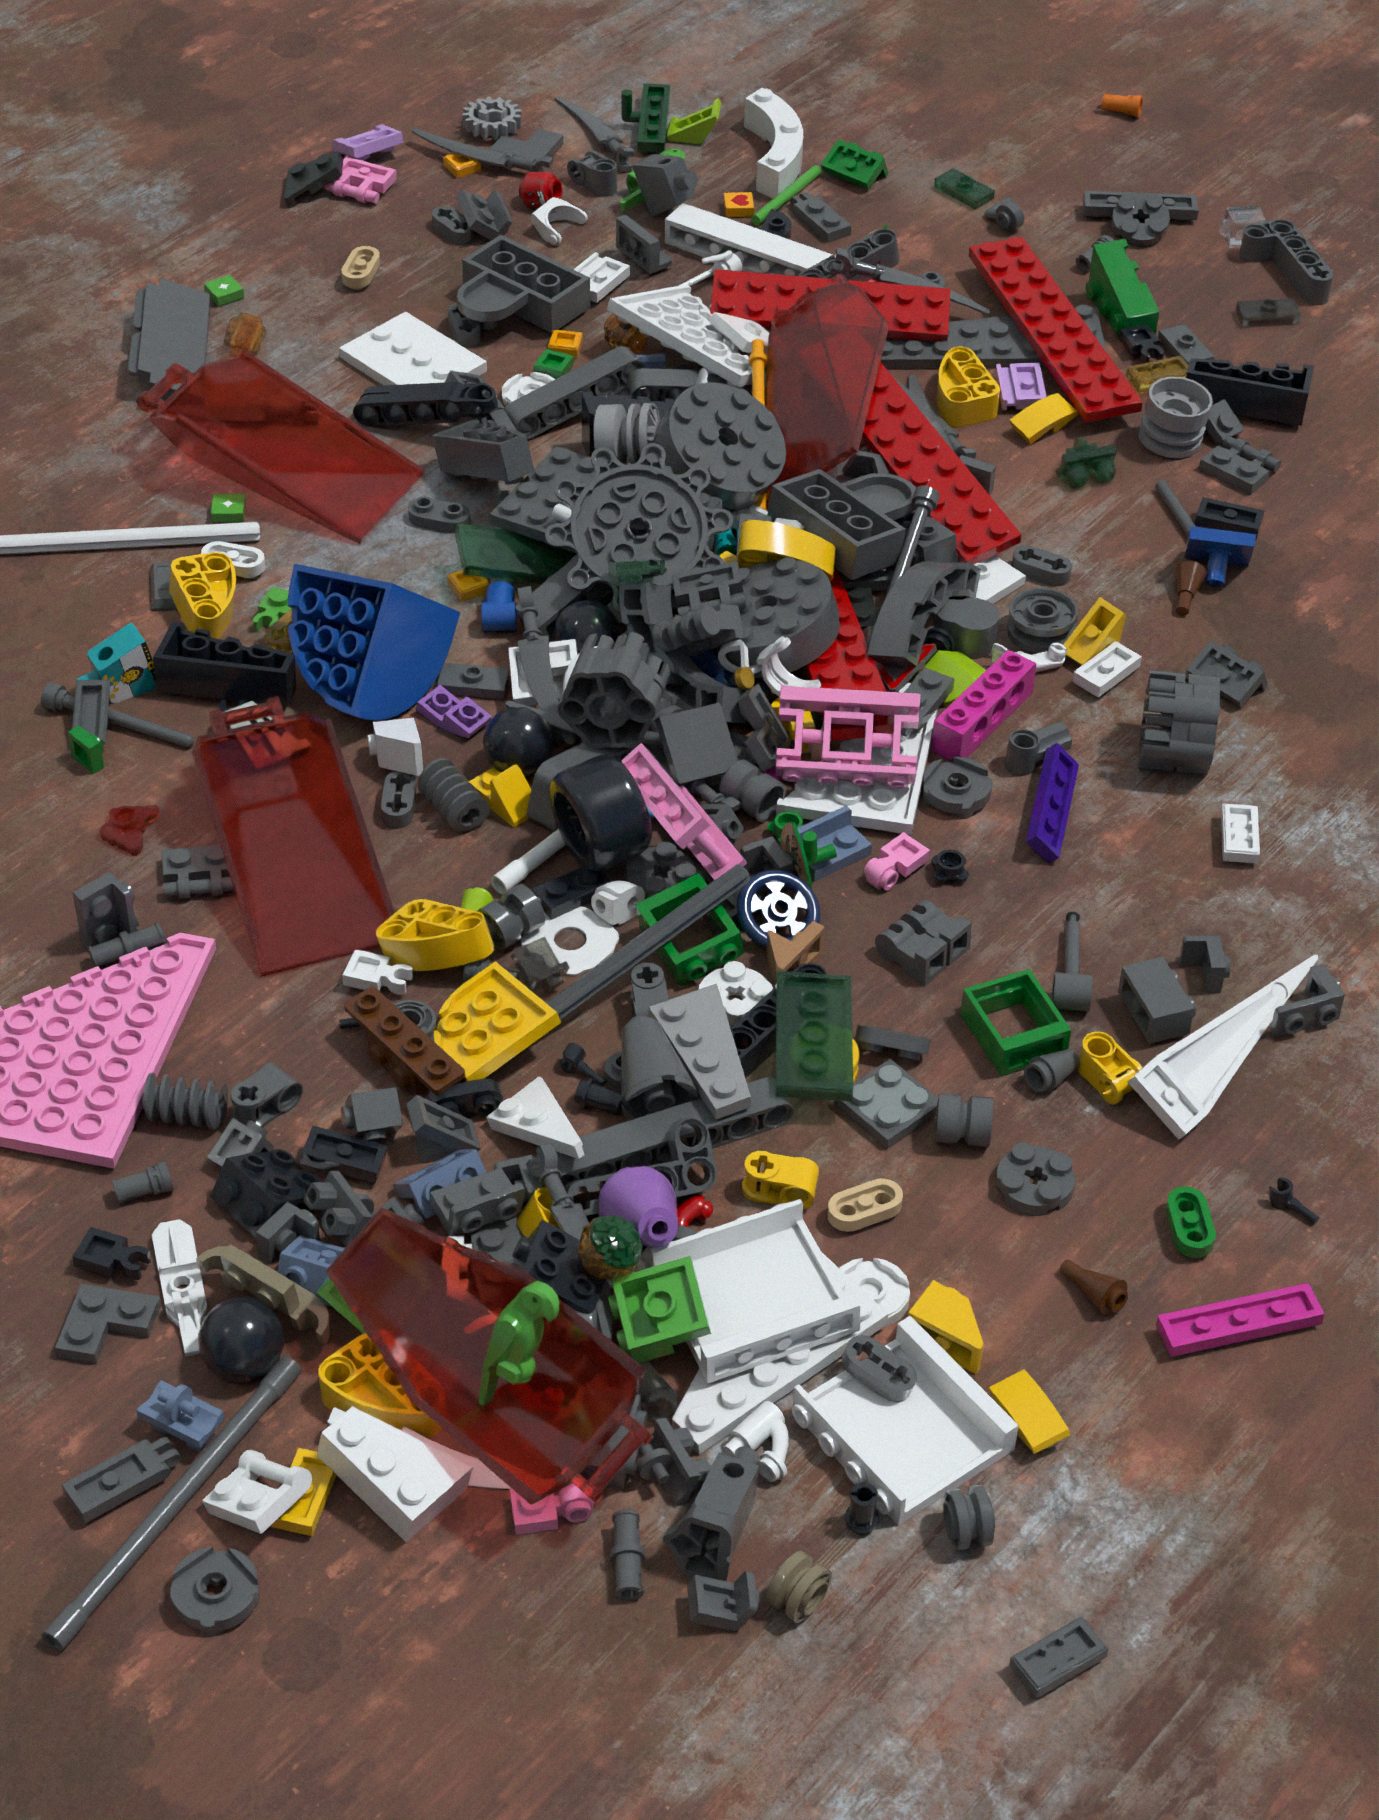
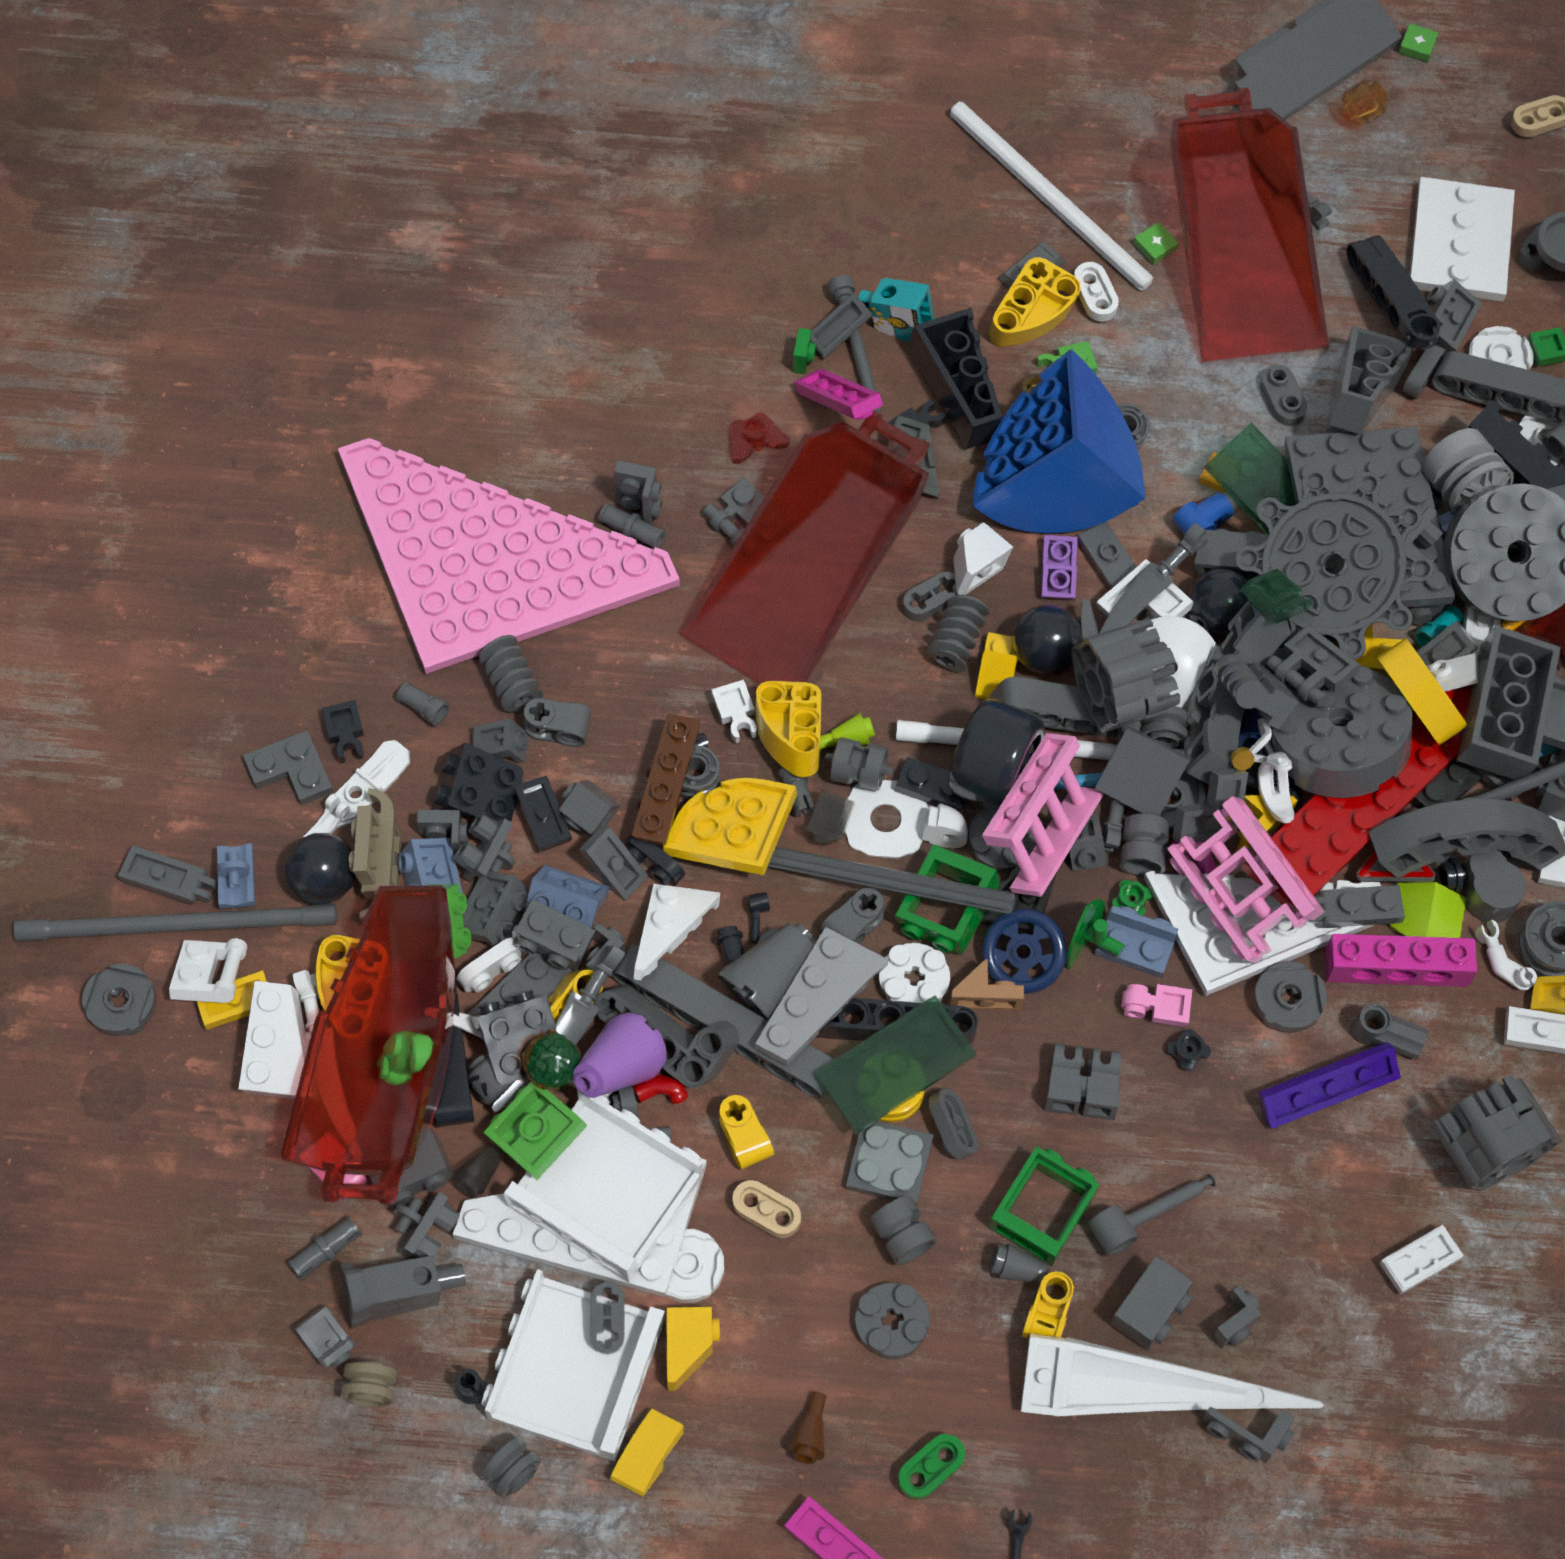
camera: 55 degrees right, 20 degrees up
white plant [723,1401,789,1482] -> none
dark grey bracket [740,836,795,892] -> none
none -> dark pink plate [794,369,883,420]

